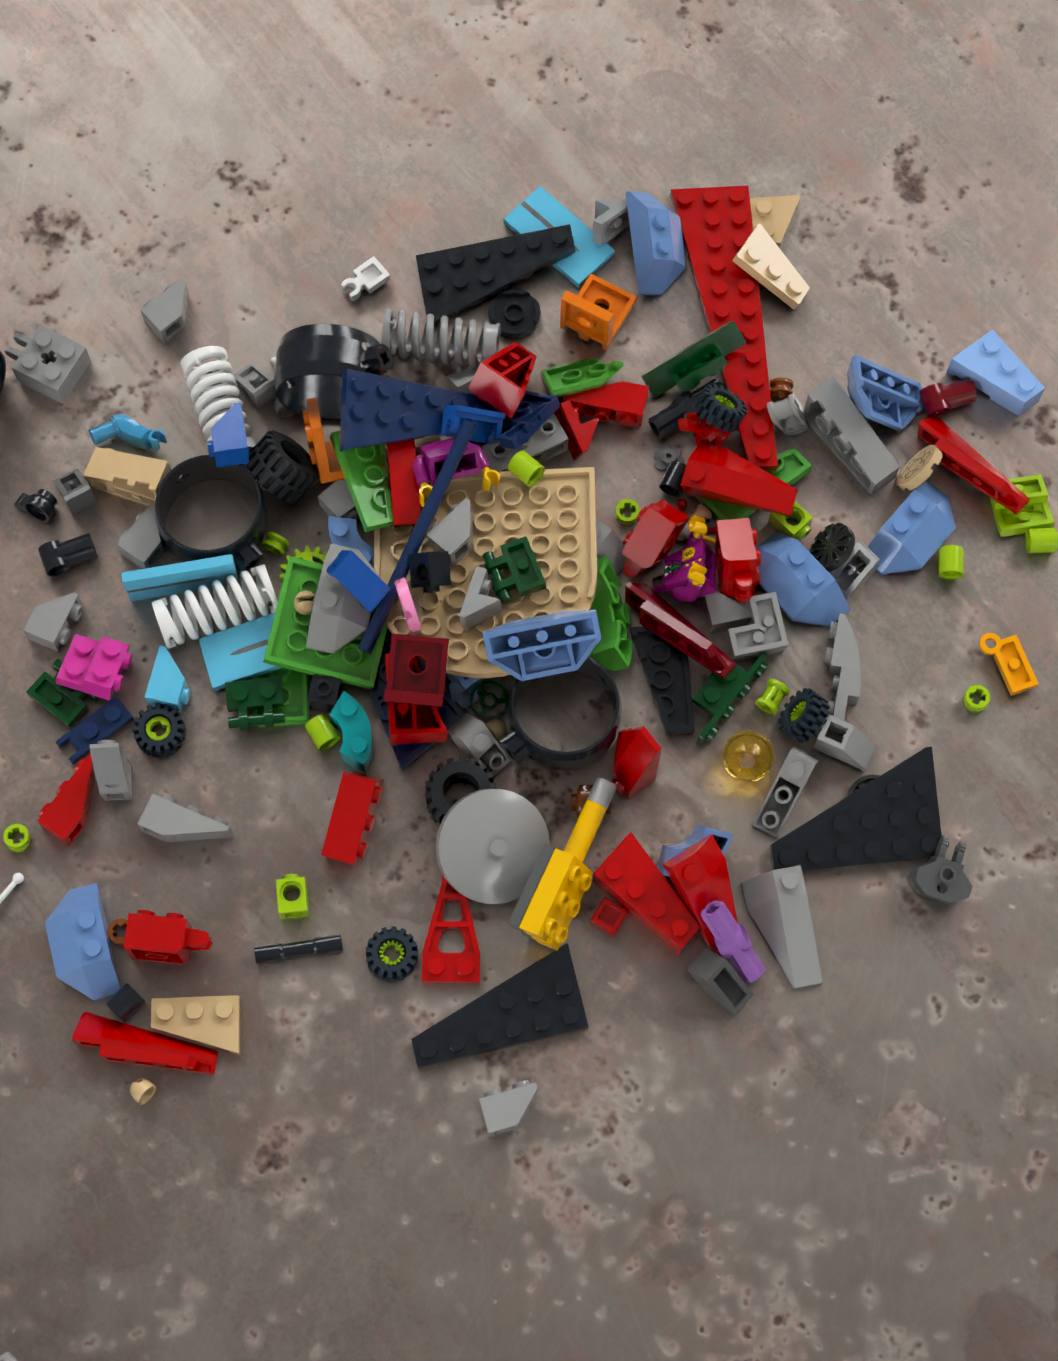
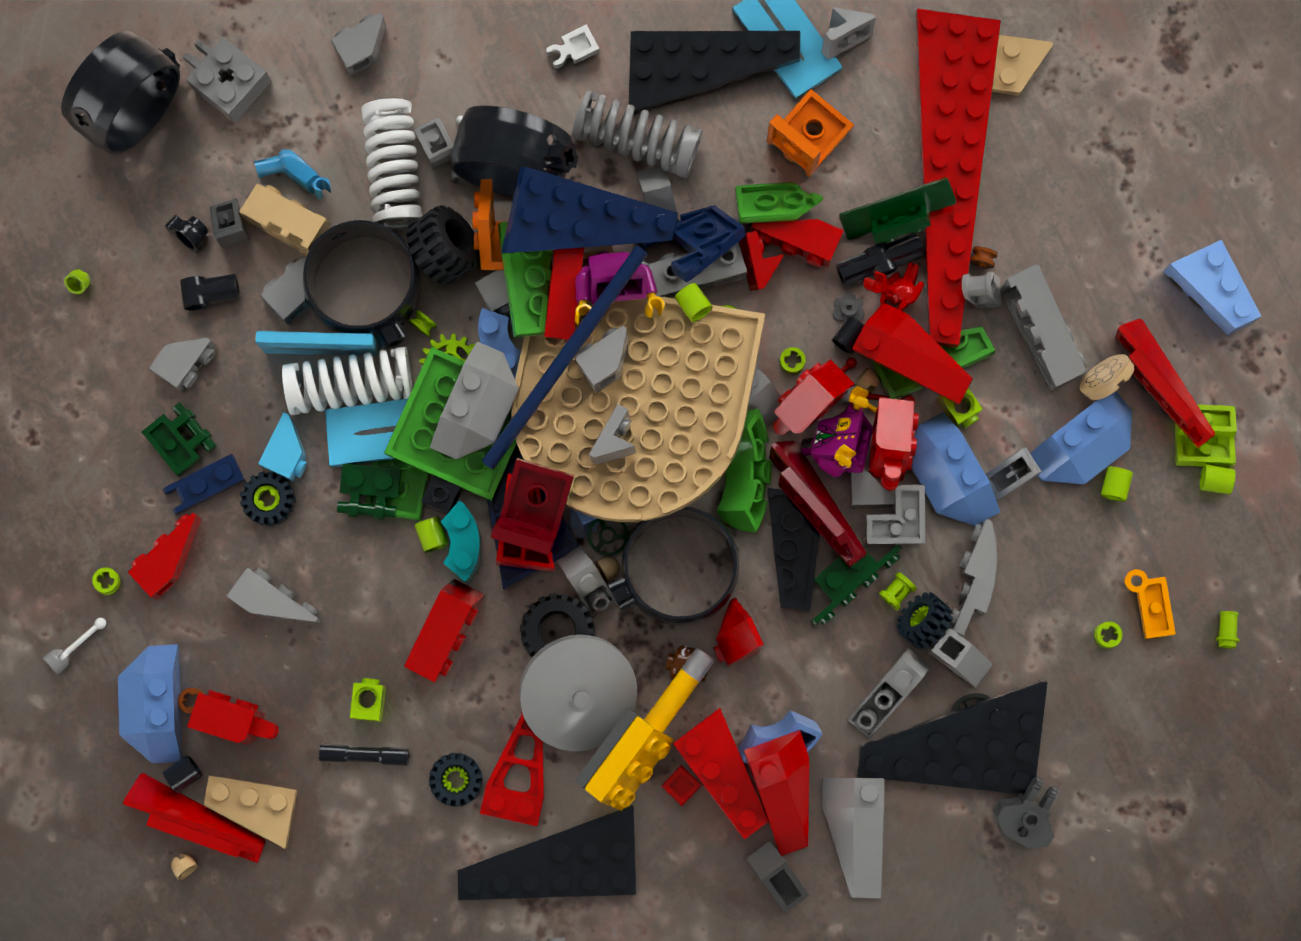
camera: 15 degrees right, 10 degrees up
dark pink plate [56,634,132,701] -> none
light grey slope [90,740,132,801] -> none
slope [207,402,249,467] -> none
tan hinge [294,590,315,615] -> none
blue hinge [326,550,391,612] -> none
bright pink tile [394,577,422,634] -> none
black brick [409,551,451,593] -> none
blue hinge [441,405,505,444] -> none
red wedge [468,342,537,419] -> none
dark green plate [482,536,547,604] -> none
medium blue wedge [483,610,601,681] -> none
black tile [488,288,541,340] -> none
medium blue wedge [626,191,687,296] -> none
black bush [694,384,747,432] -> none
medium lavender piece [701,900,765,983] -> none
clear yellow piece [723,730,775,782] -> none
wing [732,222,810,309] -> none
pearl dark grey wheel [810,523,855,572] -> none
medium blue wedge [847,355,924,431] -> none
dark red piece [919,378,977,418] -> none

